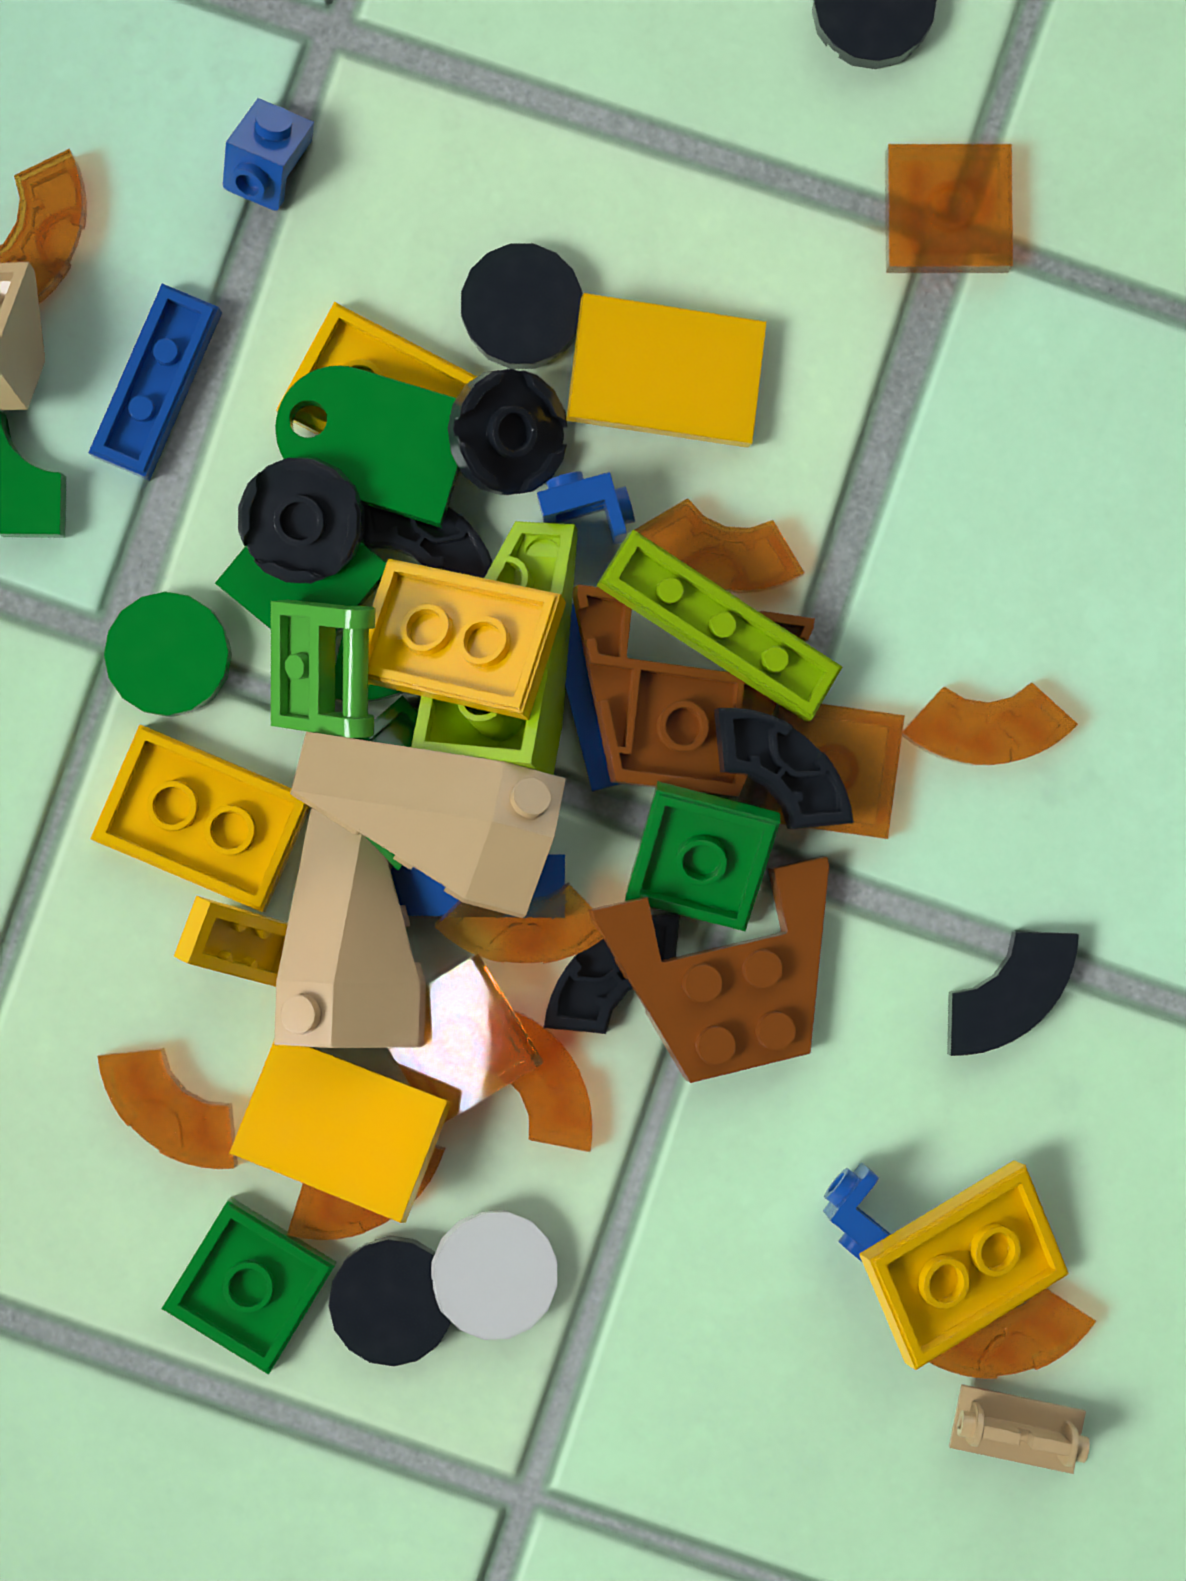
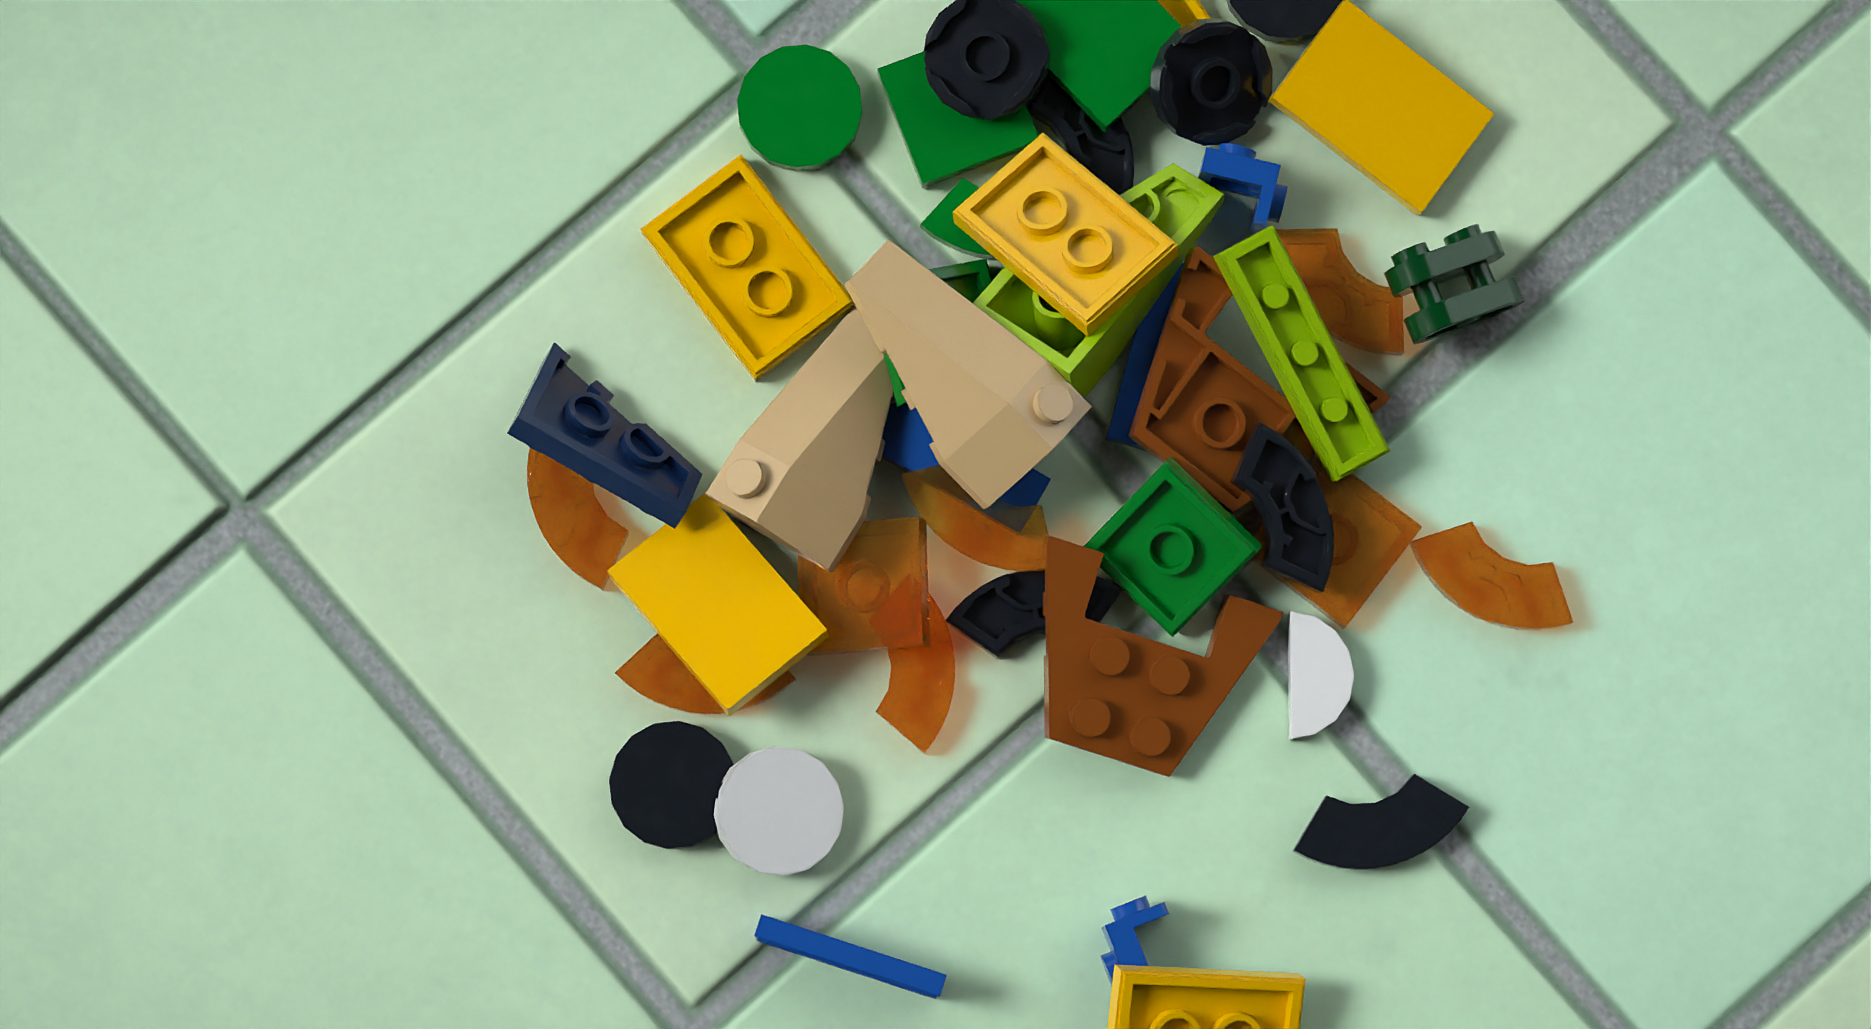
camera: 25 degrees right, 5 degrees down
green tile [161,1197,337,1375] -> none
yellow tile [173,896,288,987] -> none
bright green plate [271,599,376,738] -> none
clear orange tile [885,144,1013,273] -> none
none -> dark blue wing [507,342,703,529]
none -> blue tile [754,914,947,999]
none -> white tile [1288,611,1354,740]
none -> dark green brick [1384,224,1525,344]

